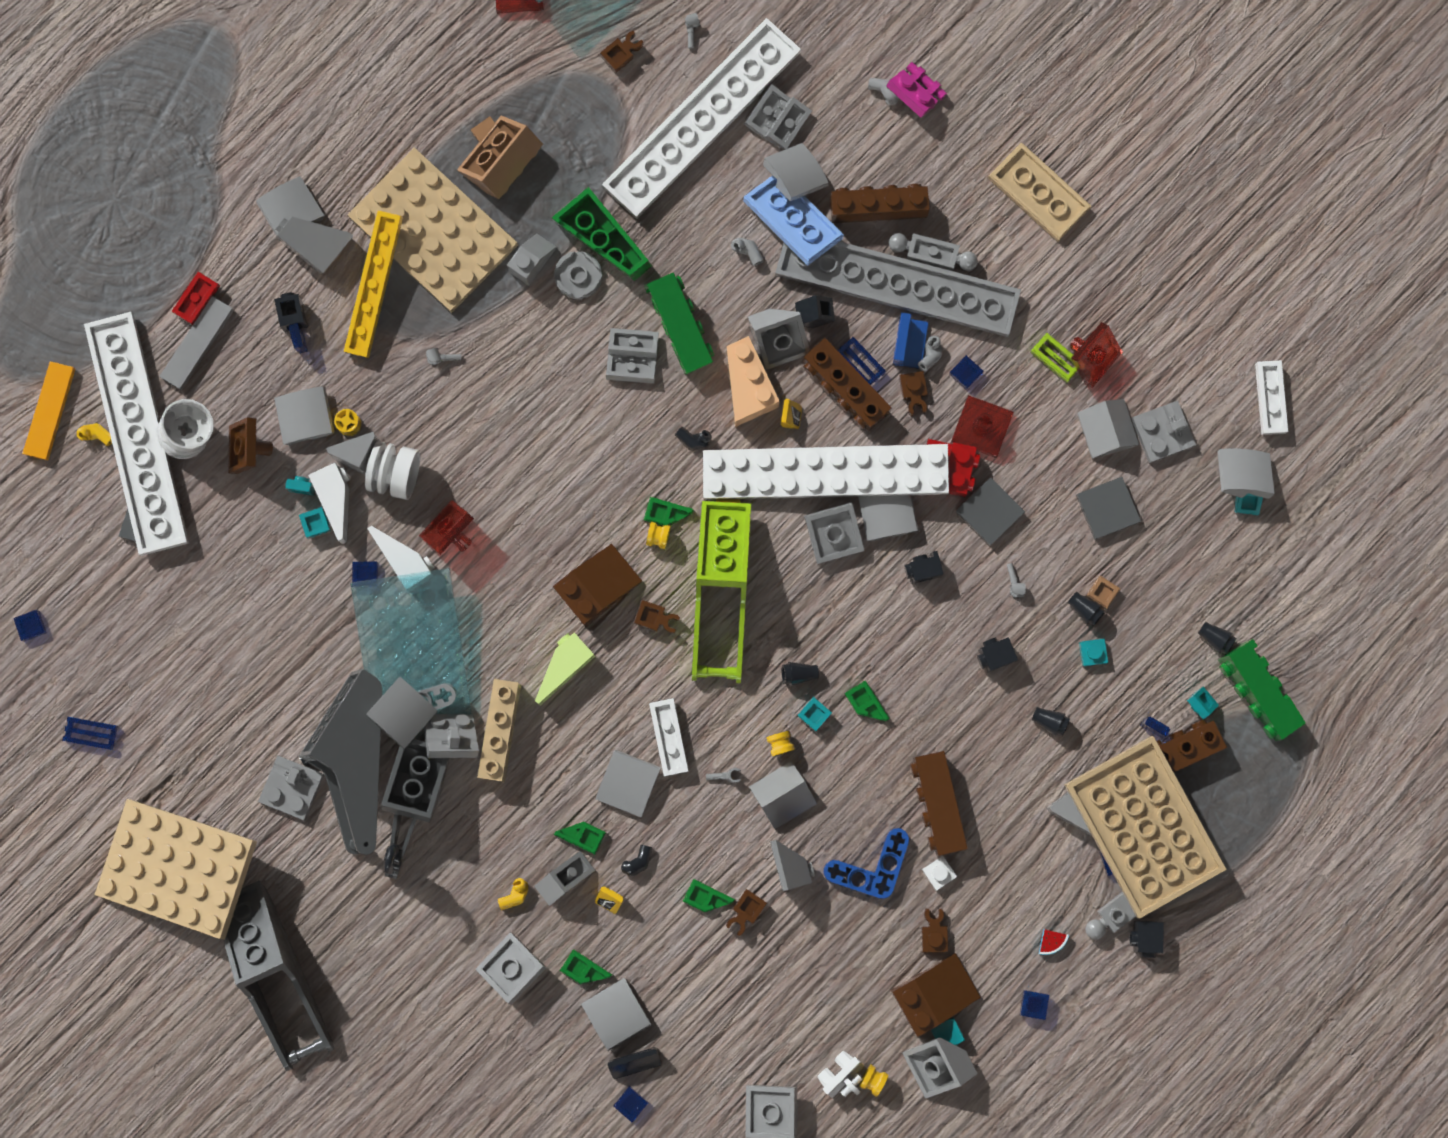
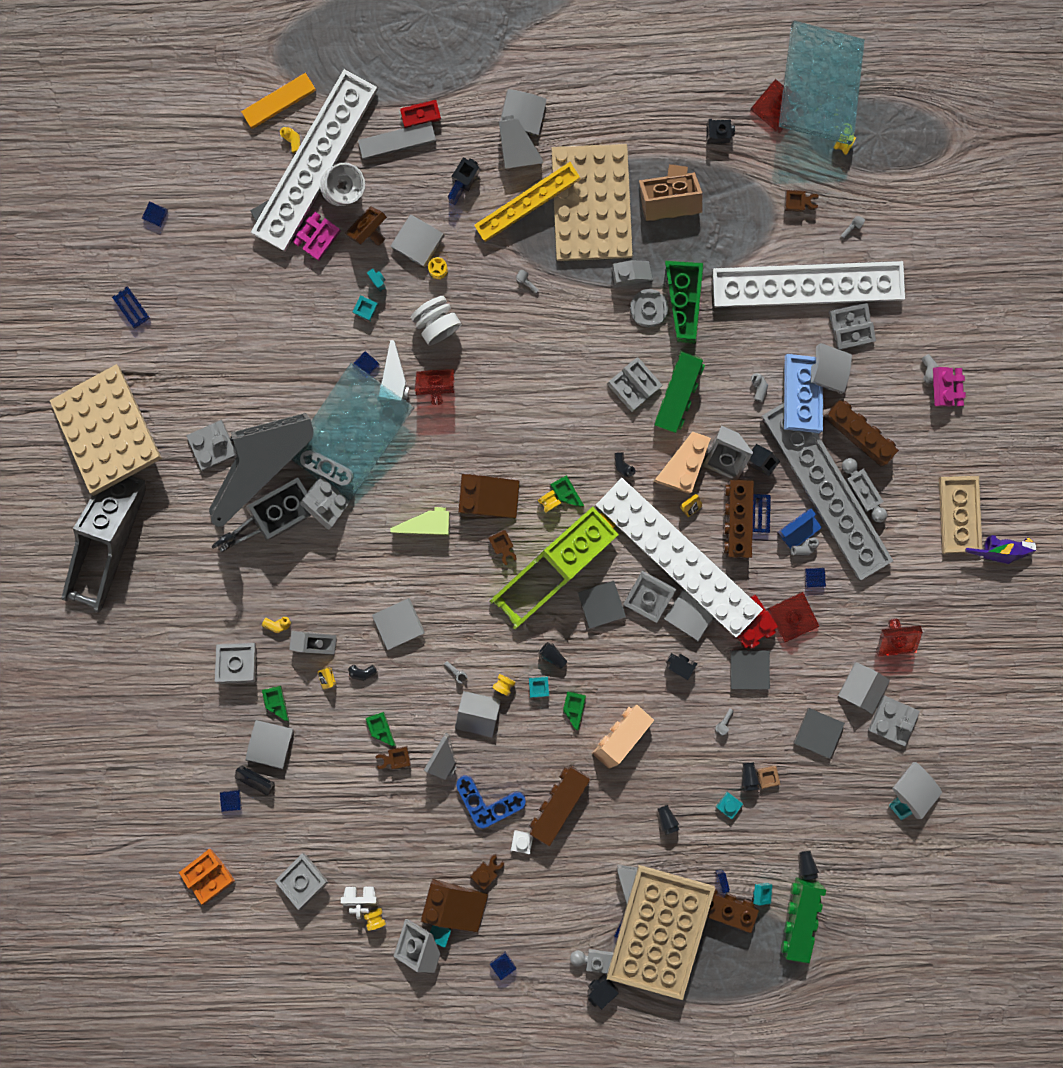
camera: 45 degrees right, 5 degrees up
white slope [308,463,350,544] -> none
light grey slope [326,432,381,475] -> none
light grey slope [366,677,438,749] -> none
tan brick [477,679,521,782] -> none
green tile [554,821,606,855] -> none
white plate [649,698,688,777] -> none
reddish brown plate [899,371,928,416] -> none
black brick [977,637,1018,673] -> none
lime tile [1030,333,1084,383] -> none
red tile [1038,929,1069,955] -> none
white plate [1255,360,1288,435] -> none
none -> dark pink plate [293,212,341,261]
none -> dark grey tile [578,581,626,629]
none -> light nougat wedge [592,705,654,769]
none -> black brick [706,119,735,144]
none -> dark purple animal [965,535,1036,564]

